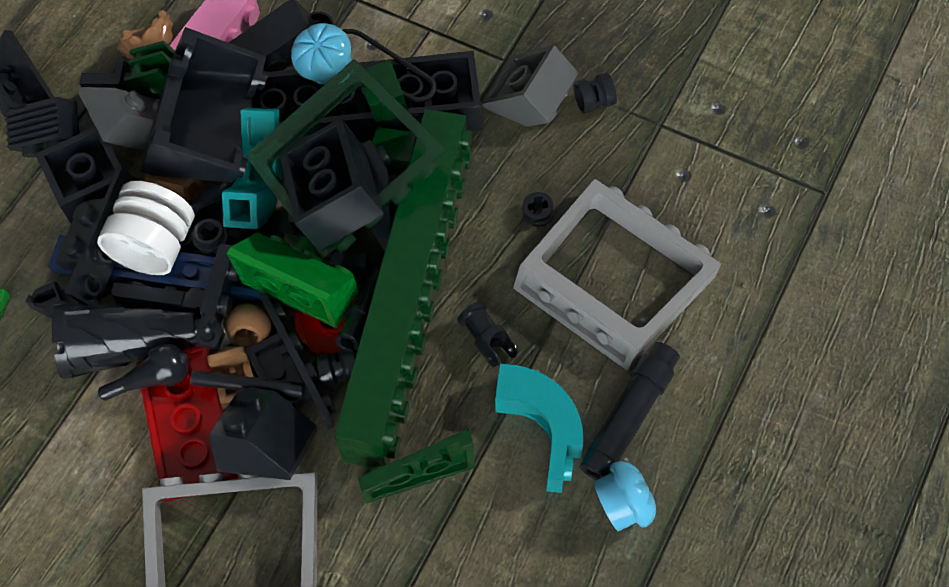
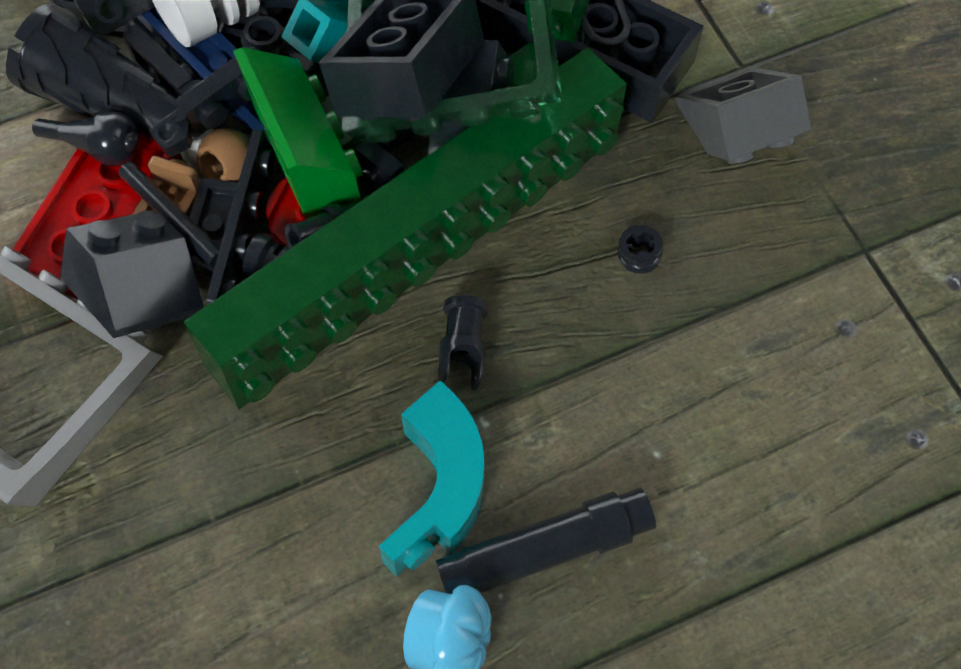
camera: 35 degrees right, 0 degrees up
dark green wing [358,428,475,504] -> none
light grey windscreen [513,179,722,371] -> none
black wheel [573,72,617,114] -> none

